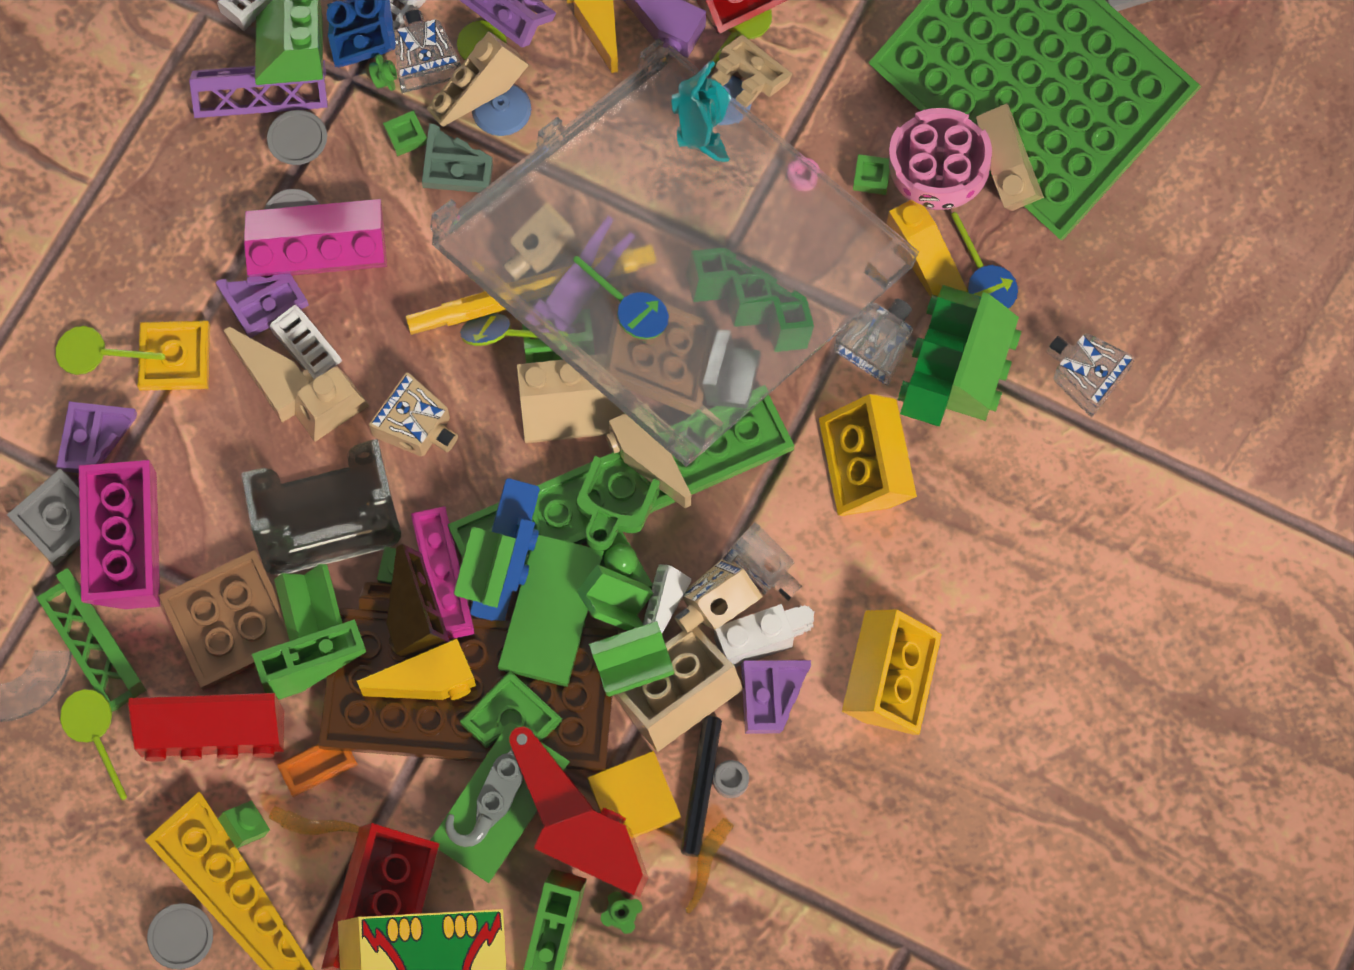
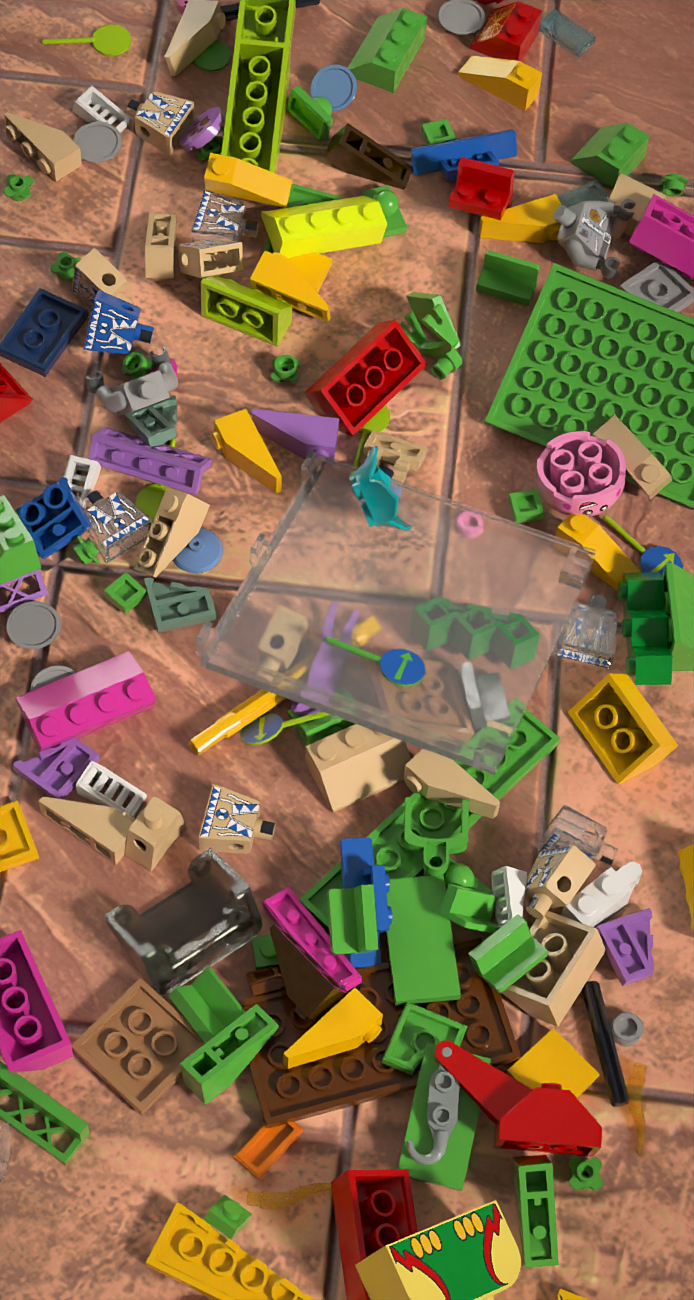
camera: 25 degrees left, 10 degrees down
lime piece [60,689,127,800] -> none
red slope [128,693,284,762] -> none

